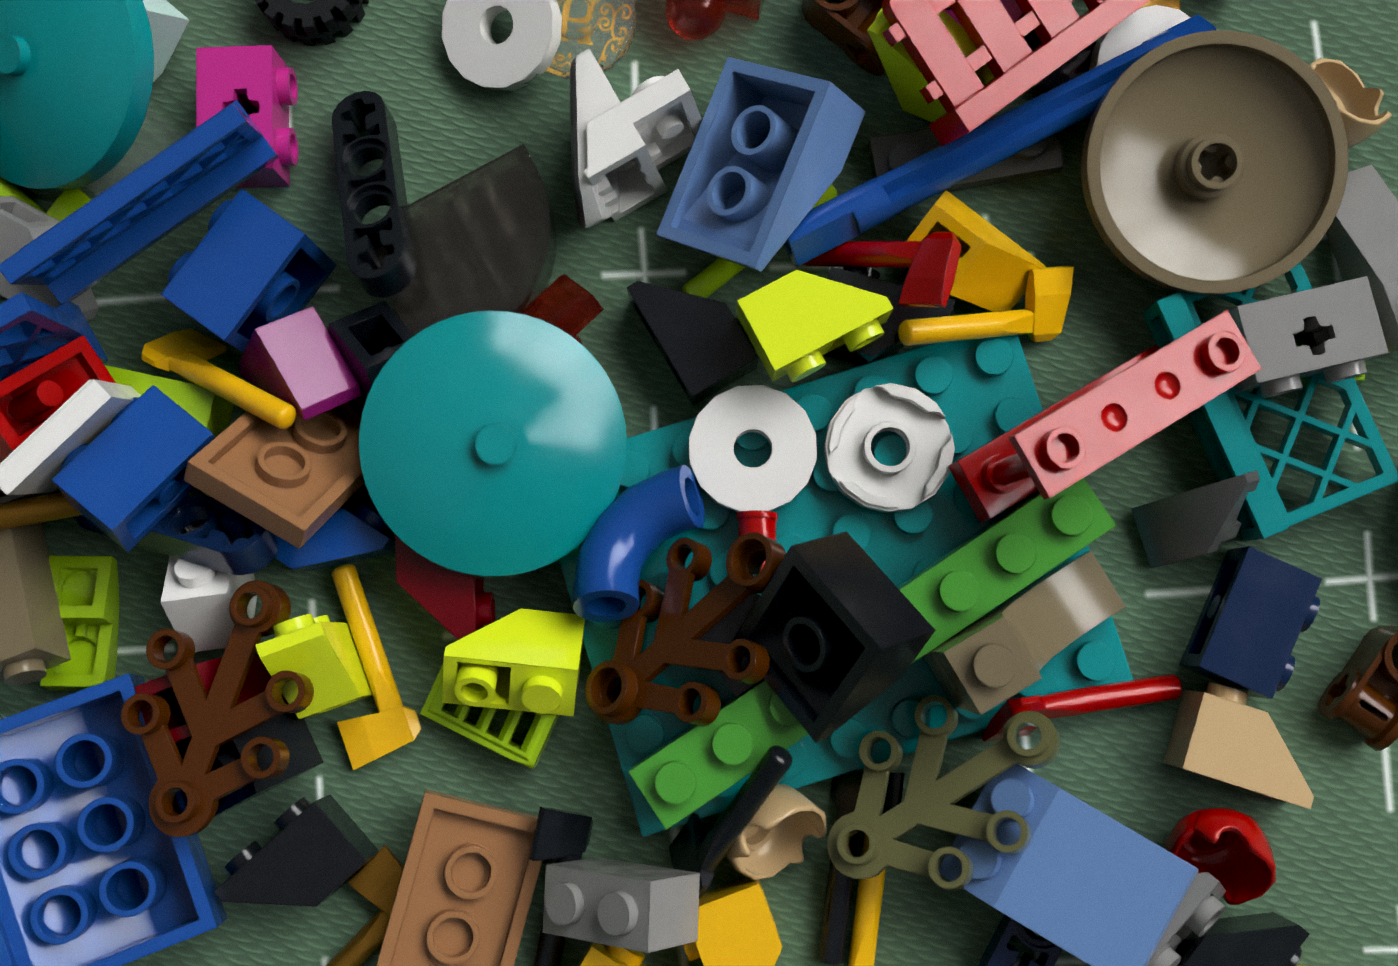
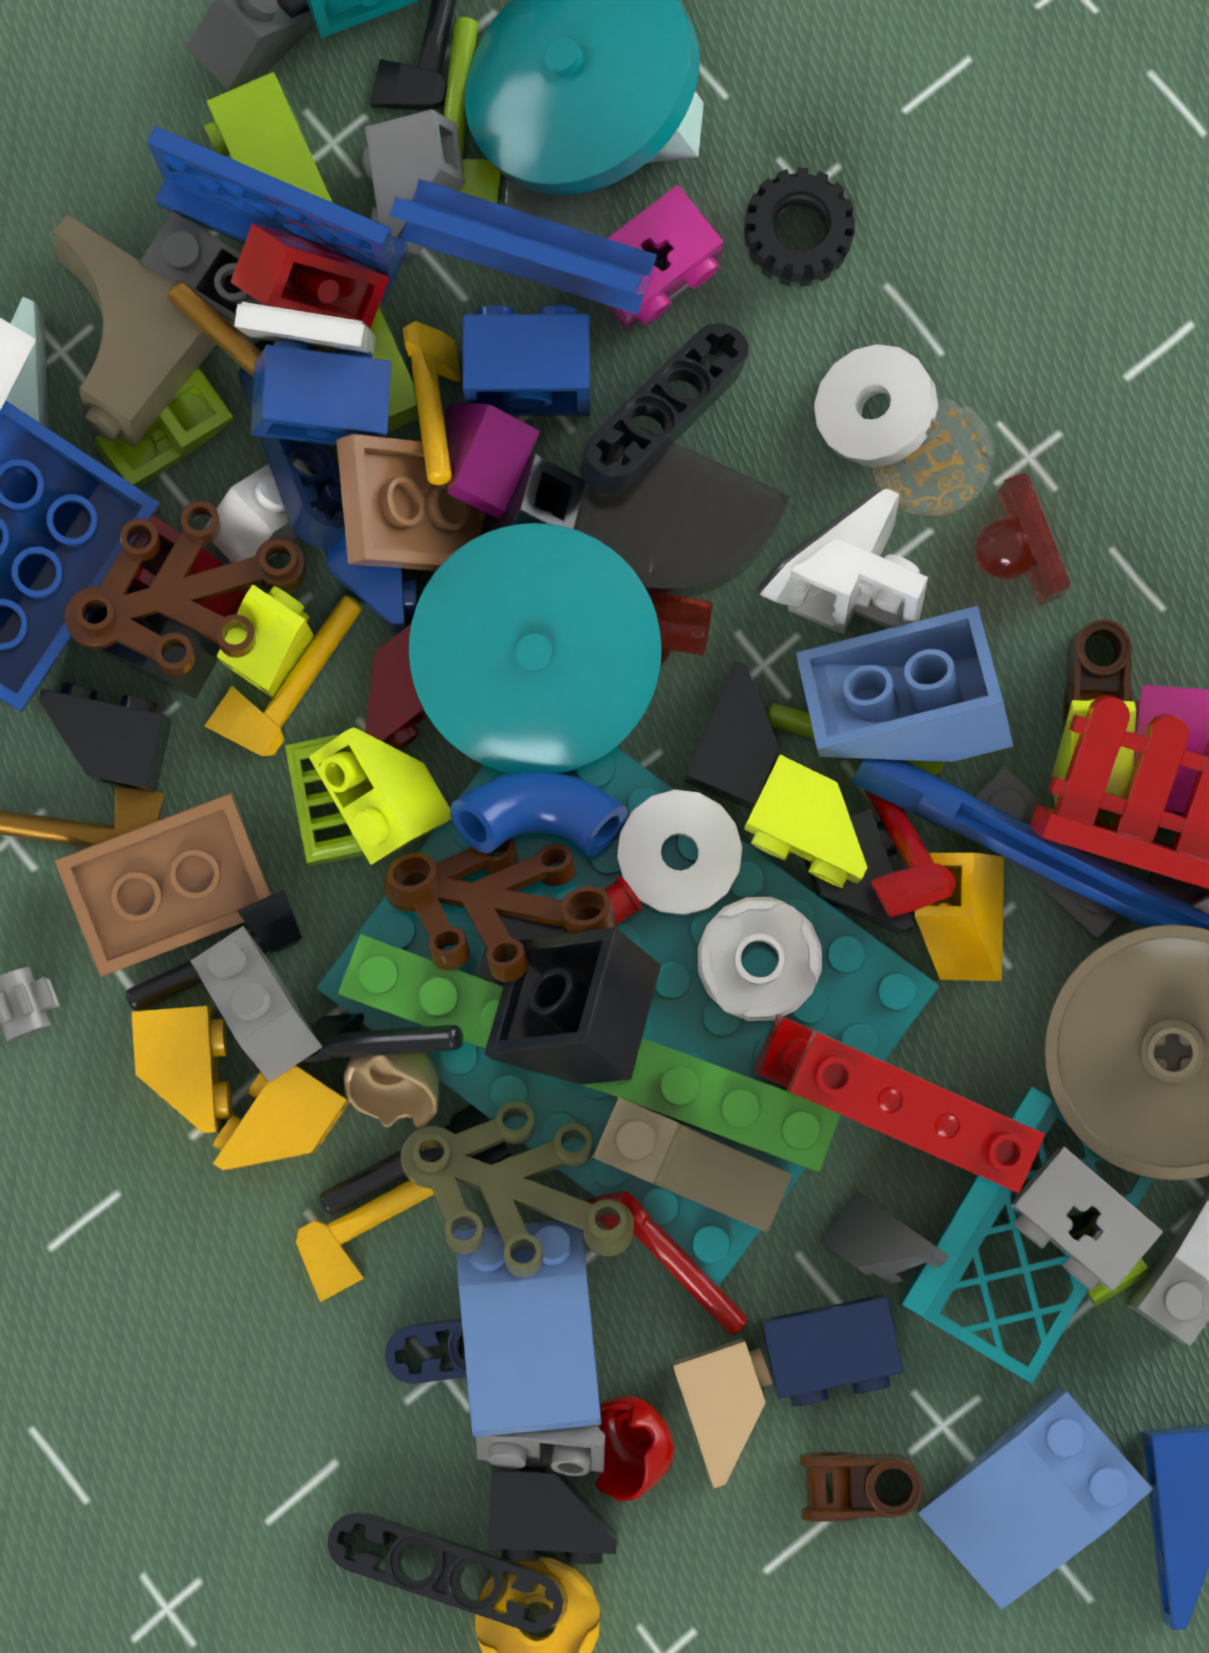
camera: 50 degrees right, 0 degrees up
yellow piece [898,266,1074,346] -> none

